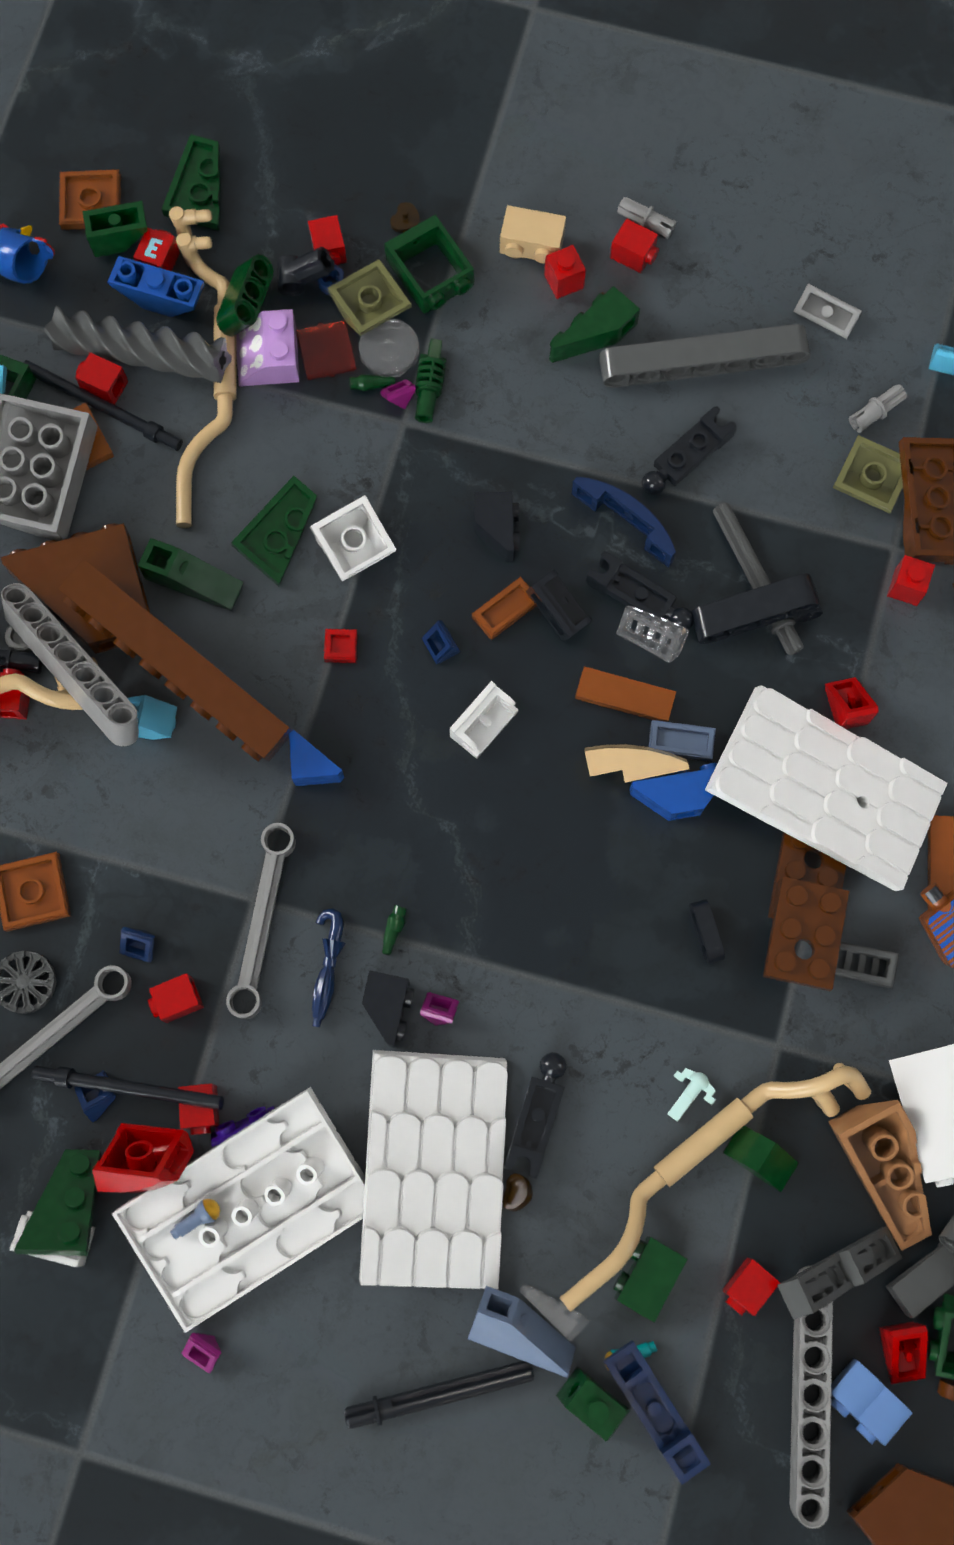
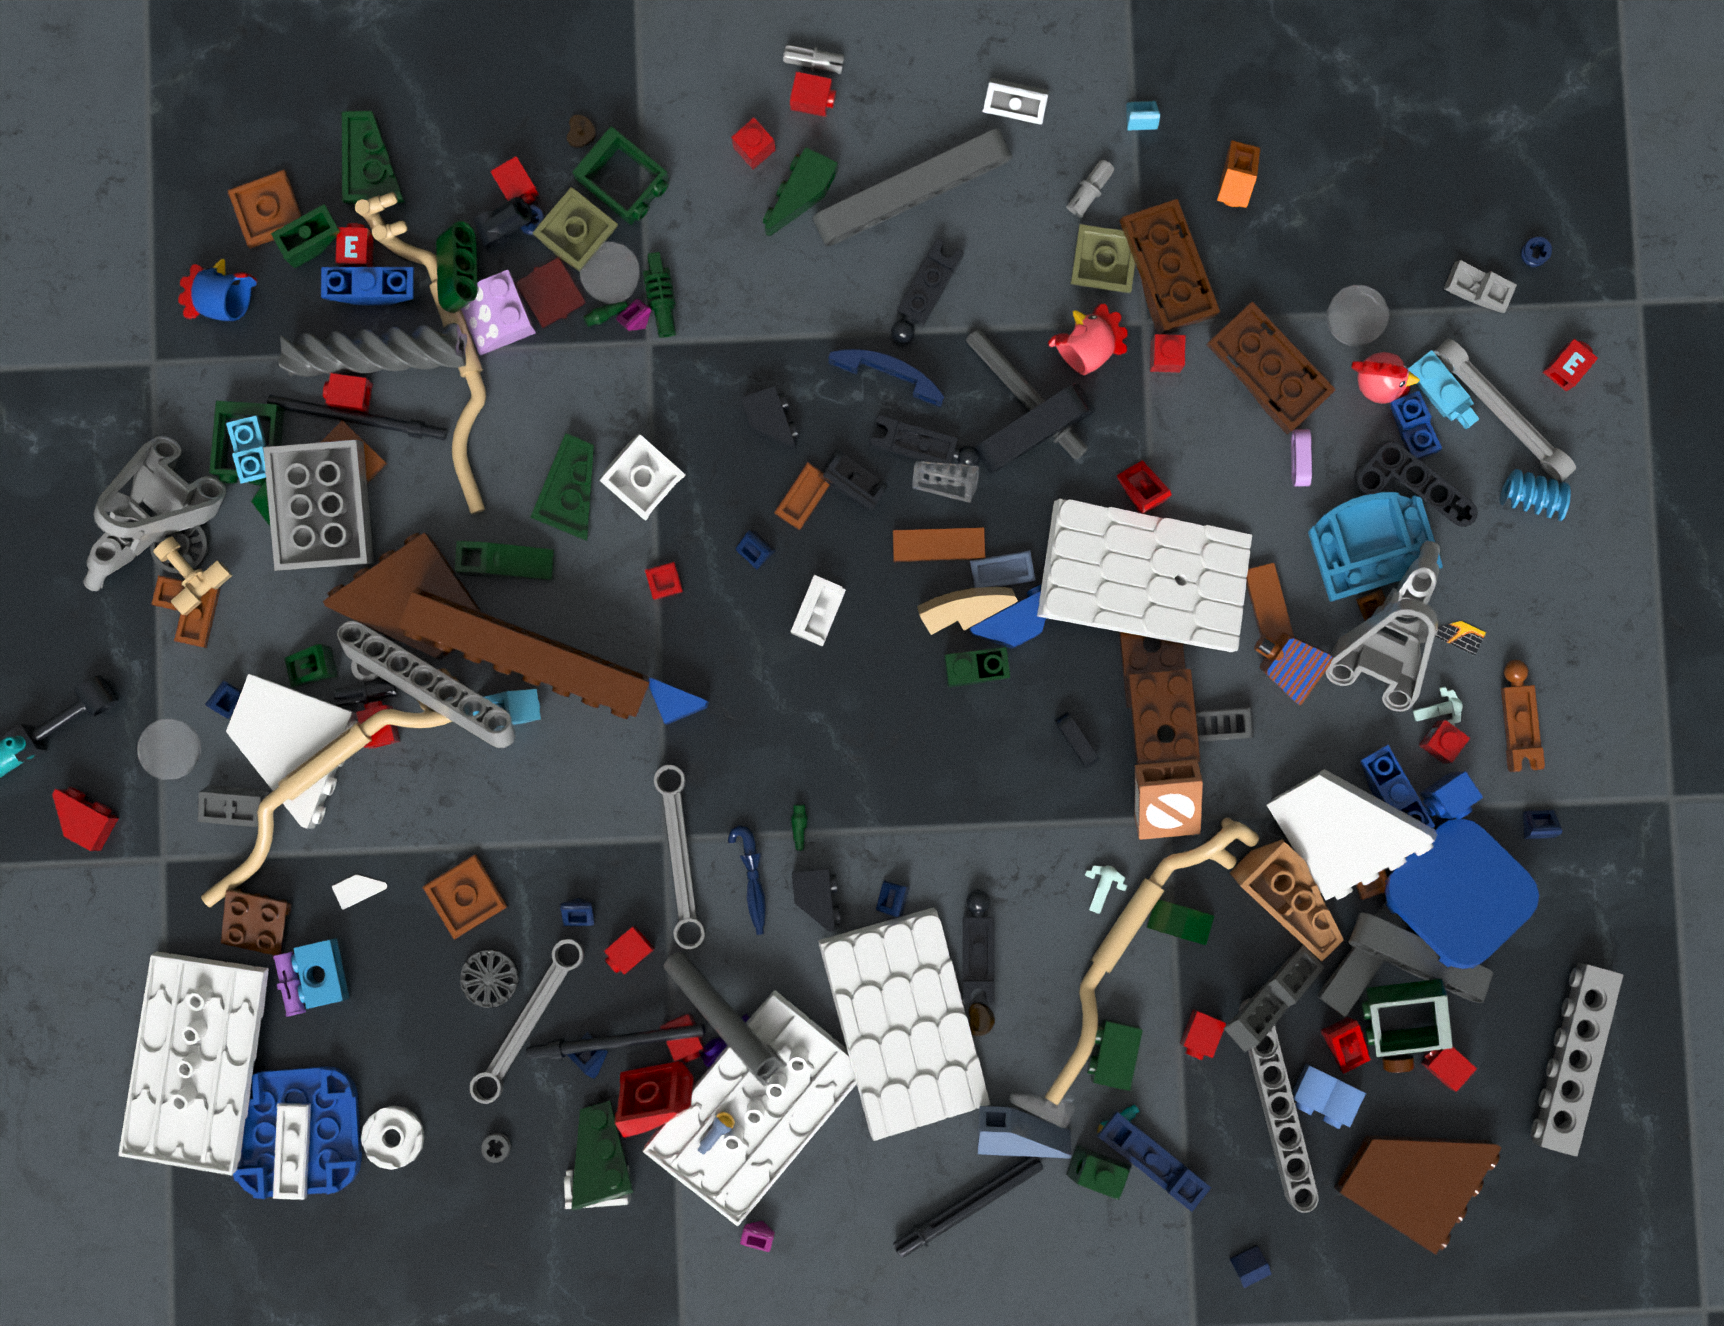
camera: 15 degrees left, 10 degrees up
magenta slope [420,992,459,1026] -> none
tan brick [500,205,566,264] -> none
none -> dark grey axle [664,952,788,1087]
none -> dark blue slope [876,881,910,917]
none -> dark green slope [944,647,1010,687]
none -> coral piece [1048,303,1128,375]
none -> nougat brick [1134,759,1203,840]

